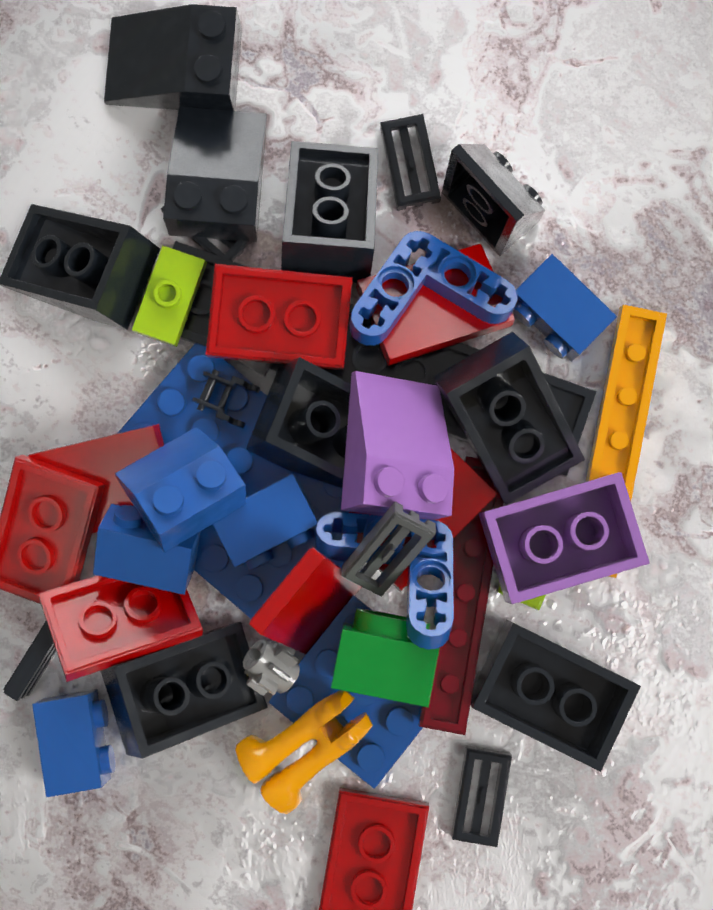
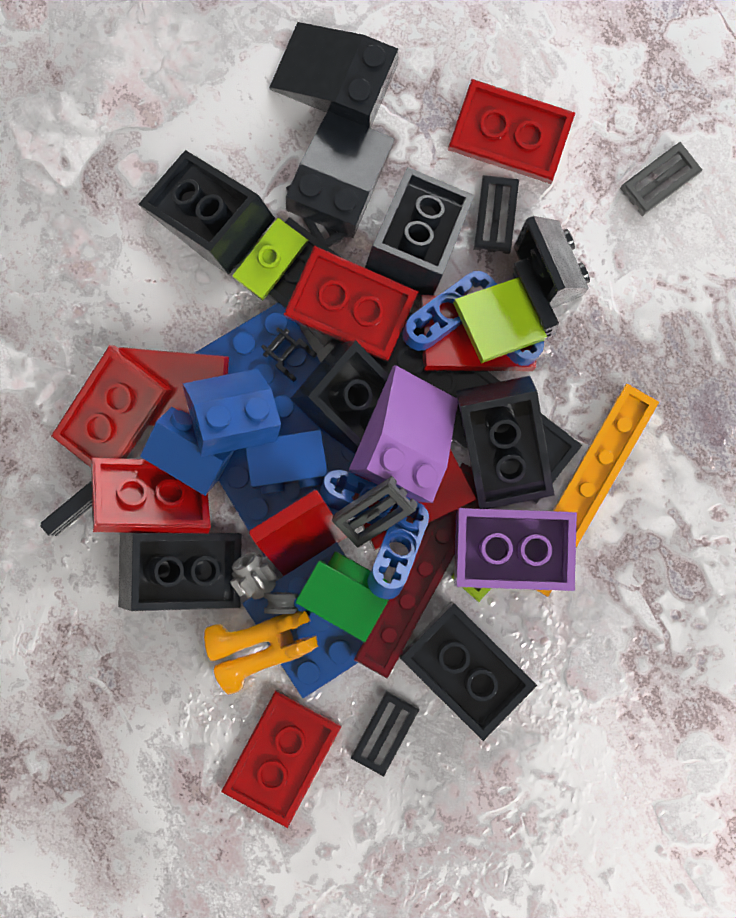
camera: 20 degrees right, 0 degrees up
blue brick [32,689,116,798] -> none
blue brick [513,254,617,362] -> none
none -> dark grey bush [264,592,298,614]
none -> red tile [448,79,575,184]
none -> lime piece [453,277,547,363]
none -> black tile [513,258,559,340]
none -> dark grey tile [620,142,703,217]

